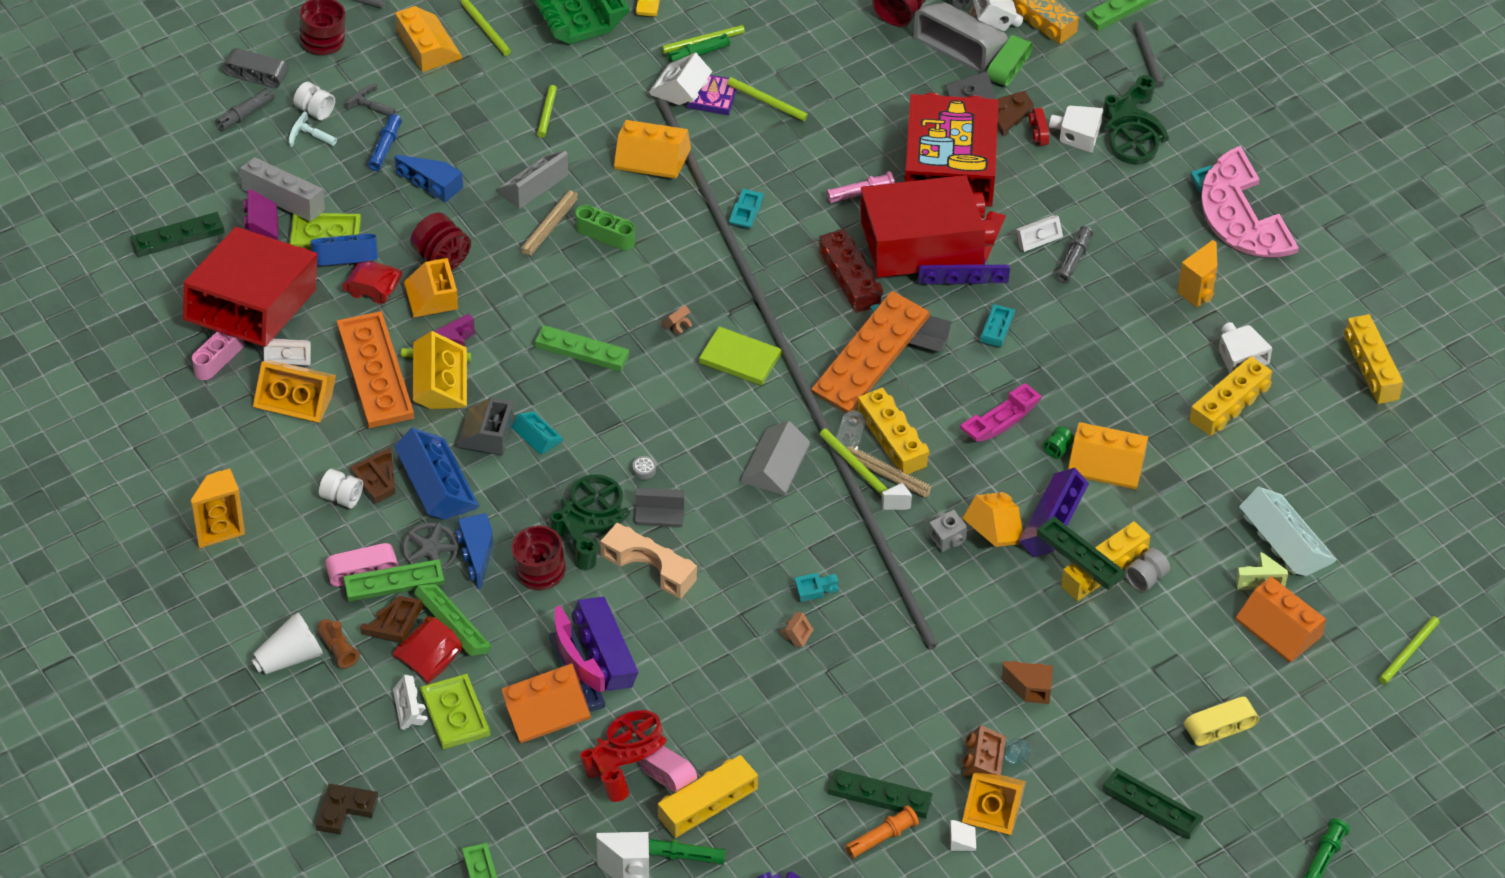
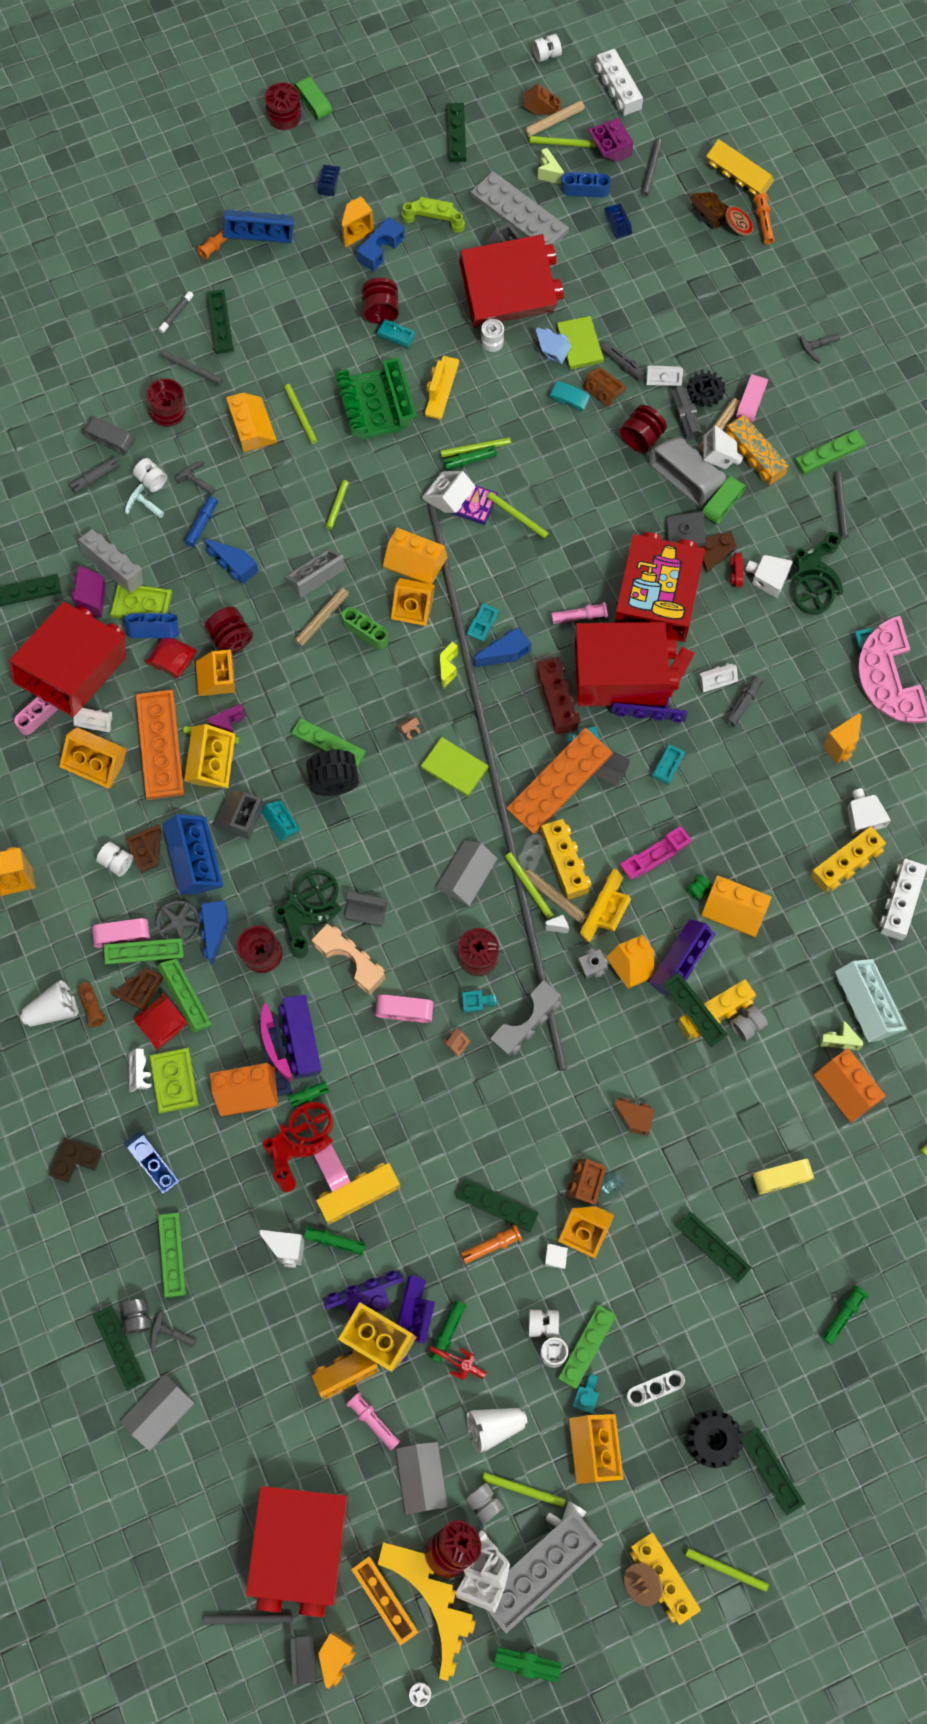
camera: 10 degrees right, 20 degrees up
light grey tile [632,456,656,480] -> none
none -> slope [124,1131,179,1194]
none -> green pin [288,1081,330,1108]
none -> black wheel [306,750,359,796]
none -> bright pink beam [375,995,434,1023]
none -> light orange slope [391,578,435,626]
none -> neon yellow slope [440,642,458,688]
none -> dark red wheel [458,928,499,976]
none -> blue slope [474,627,531,667]
none -> light grey arch [490,980,562,1057]
none -> yellow bracket [580,869,631,943]
none -> white brick [879,859,927,941]

